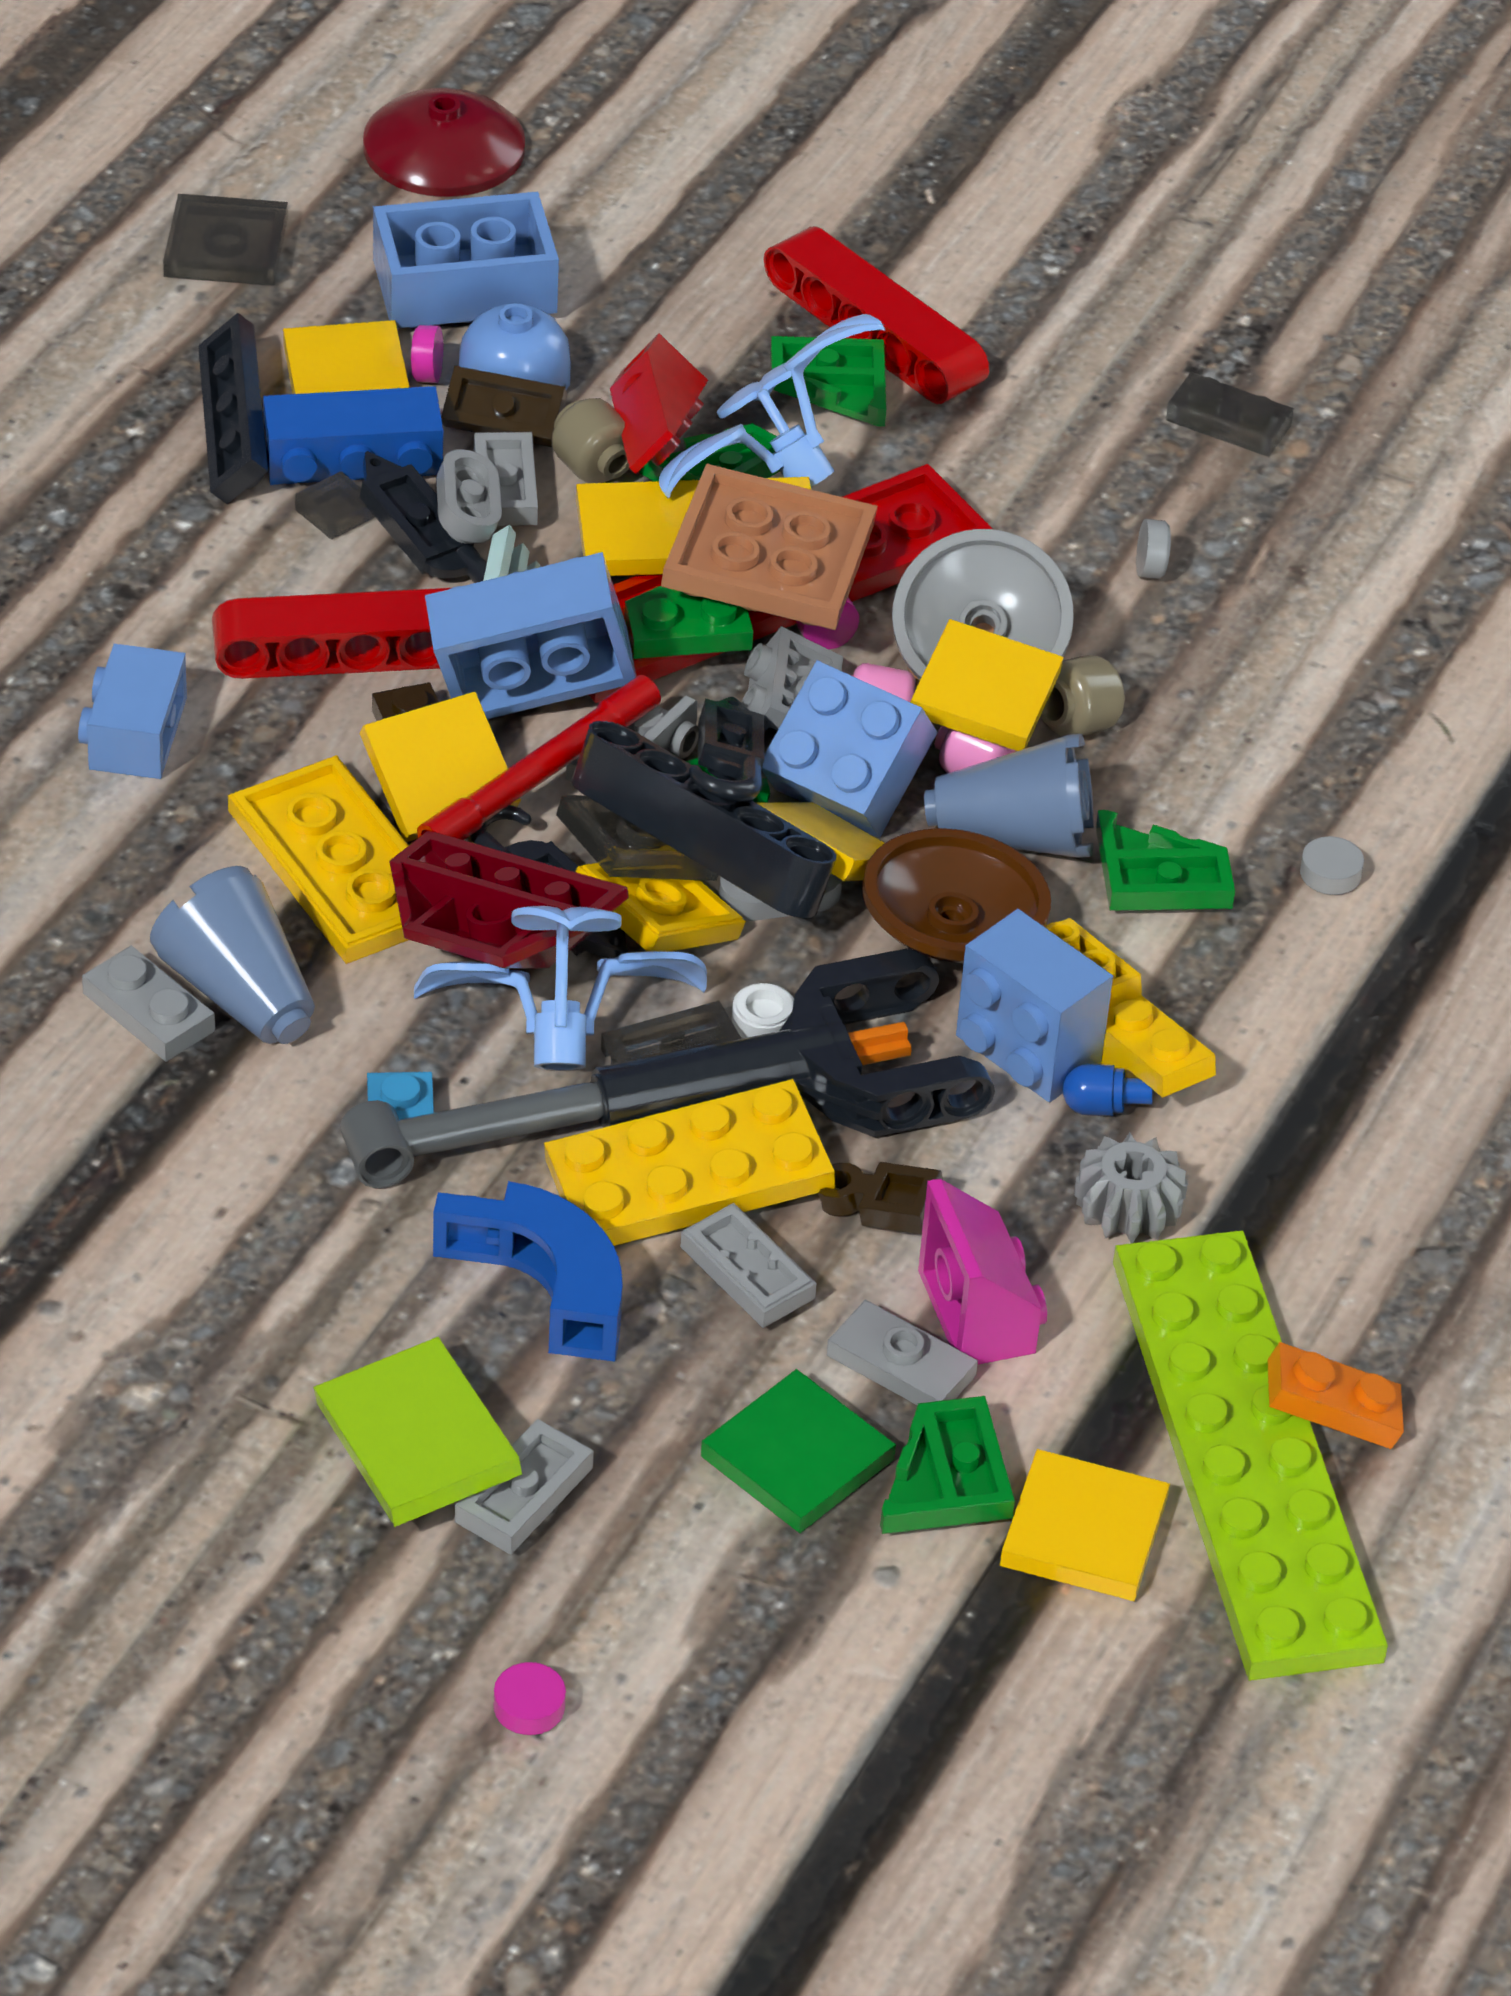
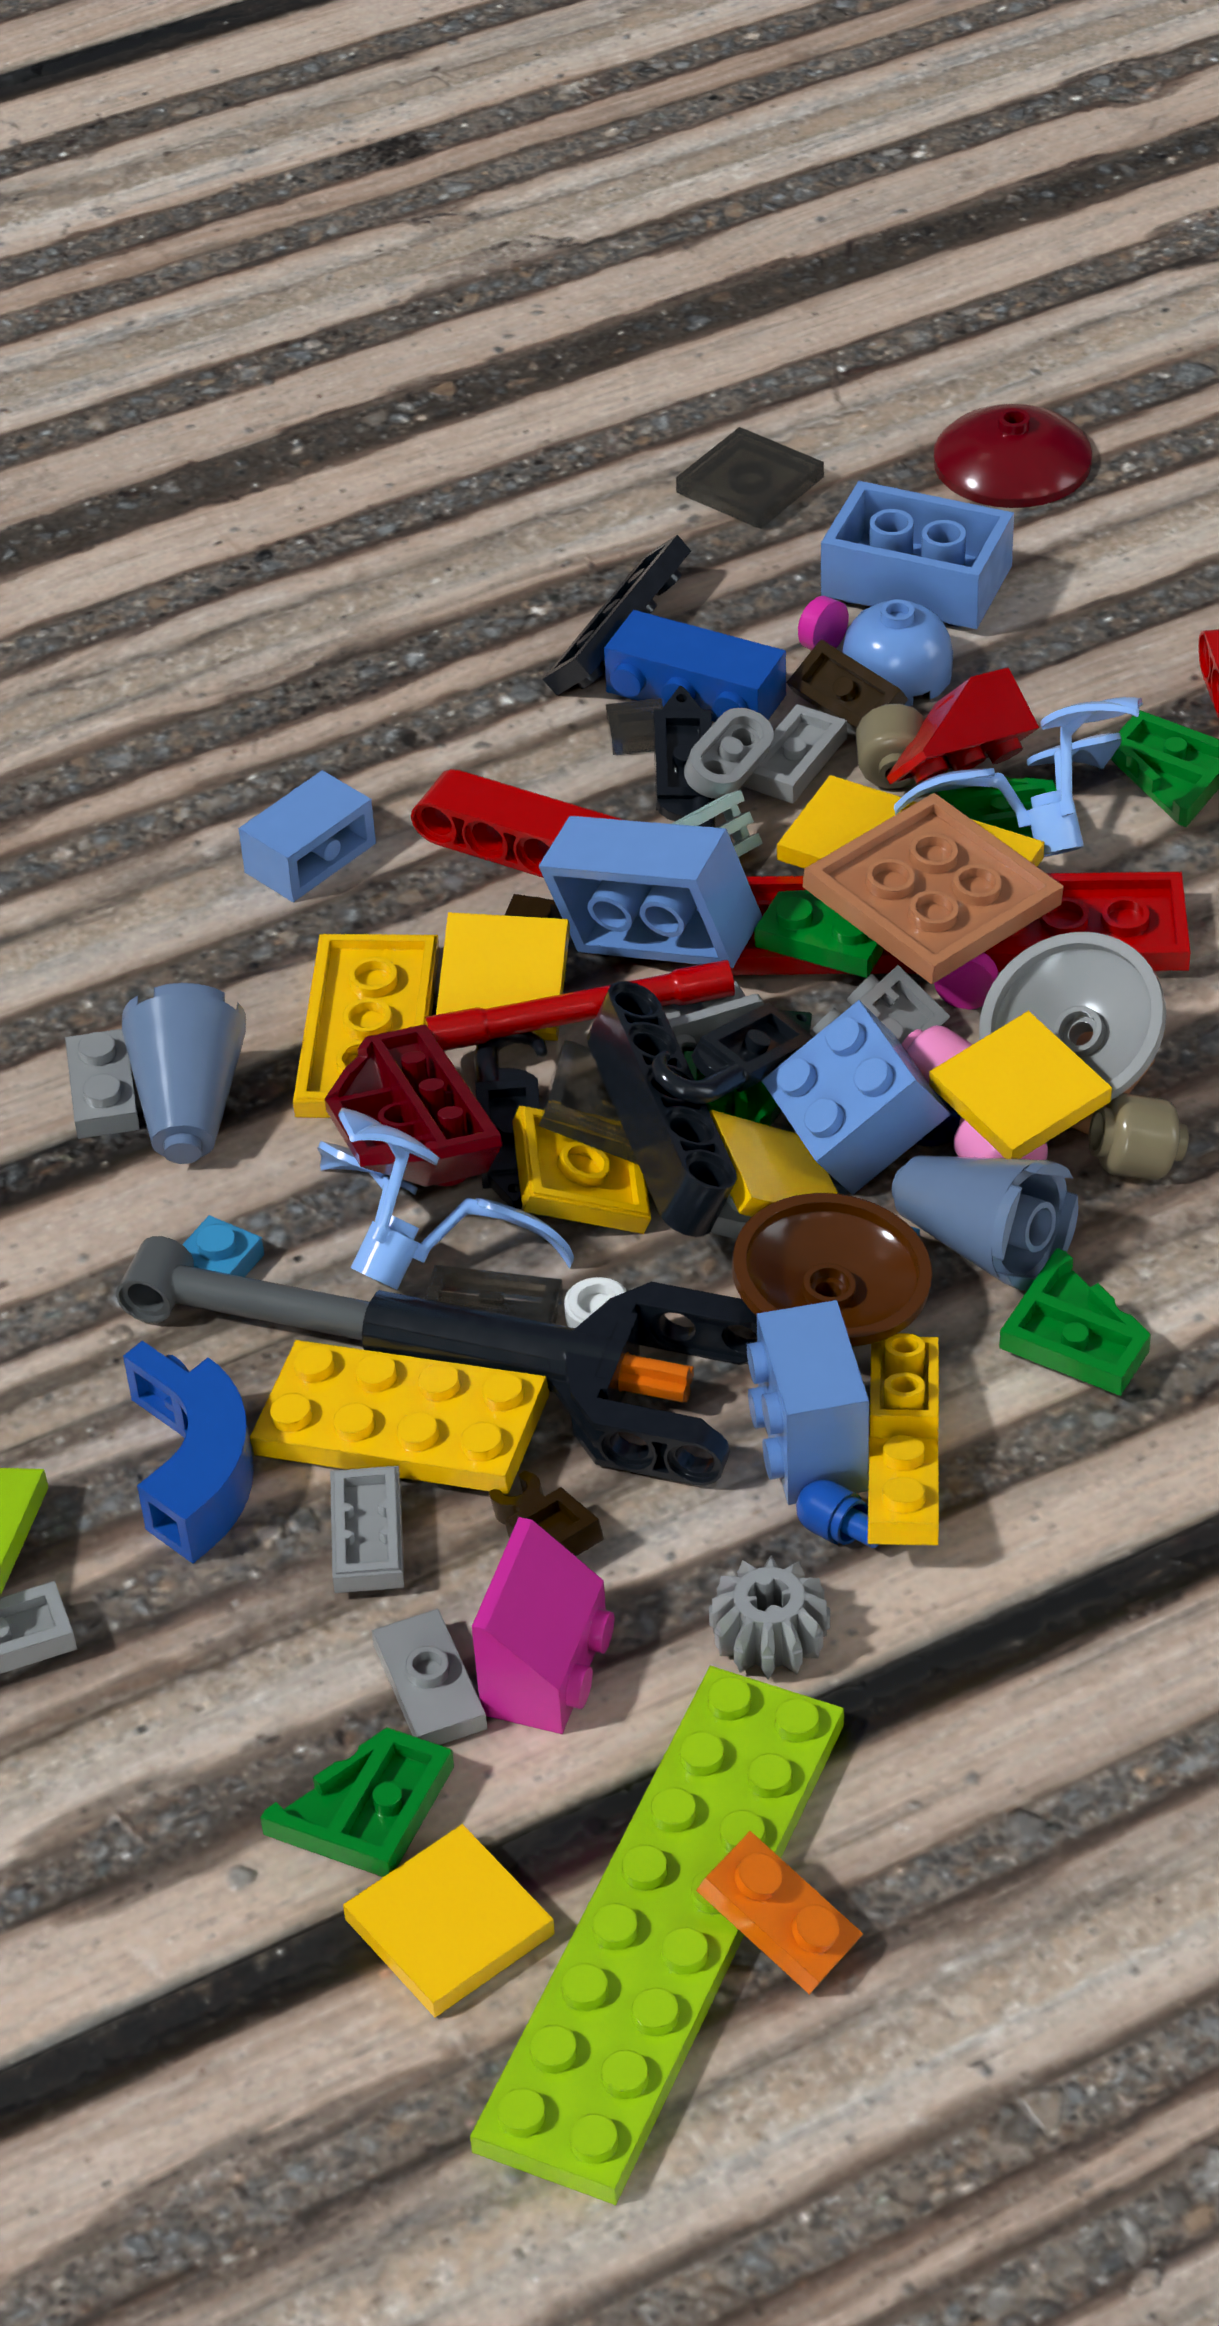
camera: 40 degrees right, 0 degrees up
yellow tile [283,320,410,394] -> none
green tile [701,1369,896,1534] -> none

